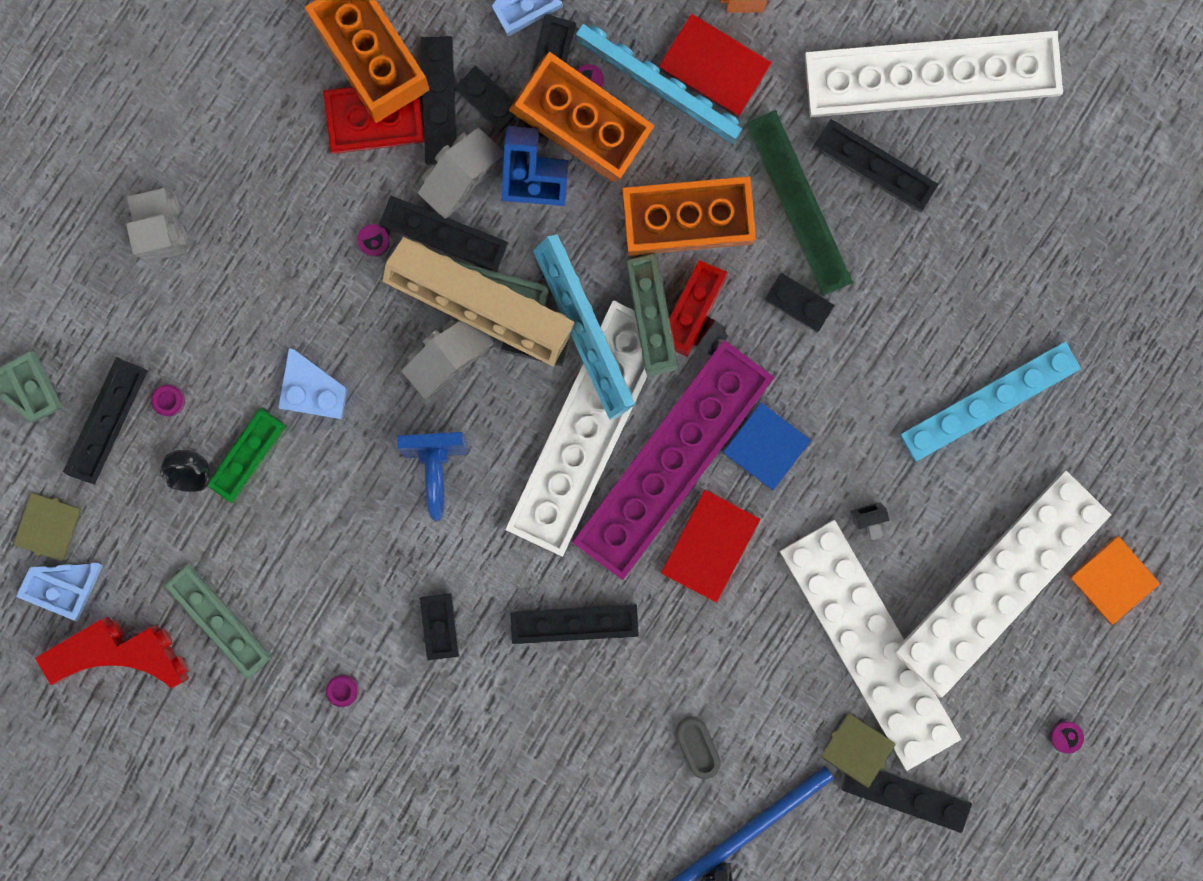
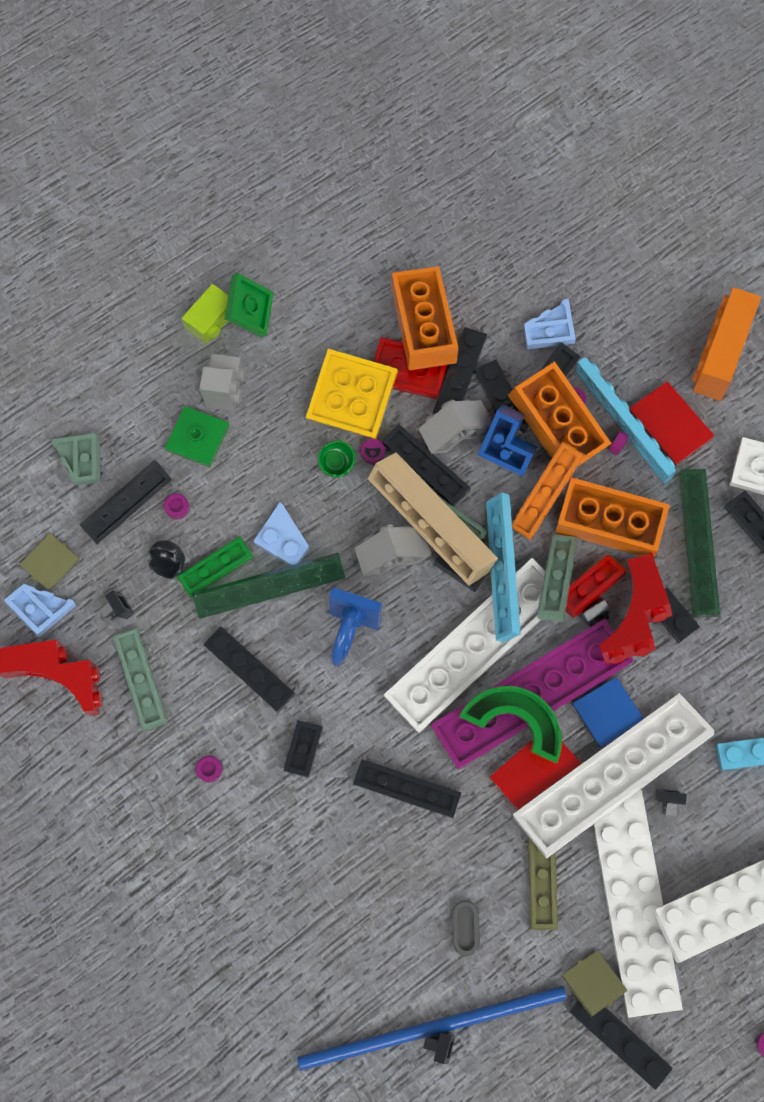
camera: 30 degrees right, 15 degrees down
none -> black tile [99,590,135,620]
none -> green plate [165,406,230,468]
none -> lime brick [181,284,229,344]
none -> clear green plate [192,552,345,619]
none -> black plate [203,626,296,713]
none -> green plate [225,273,274,337]
none -> yellow plate [306,349,398,439]
none -> green hair [318,439,355,478]
none -> green brick [459,686,562,763]
none -> orange tile [512,441,585,540]
none -> white plate [513,693,715,859]
none -> olive tile [528,836,558,930]
none -> red arch [599,553,672,664]
none -> magenta tile [609,430,629,456]

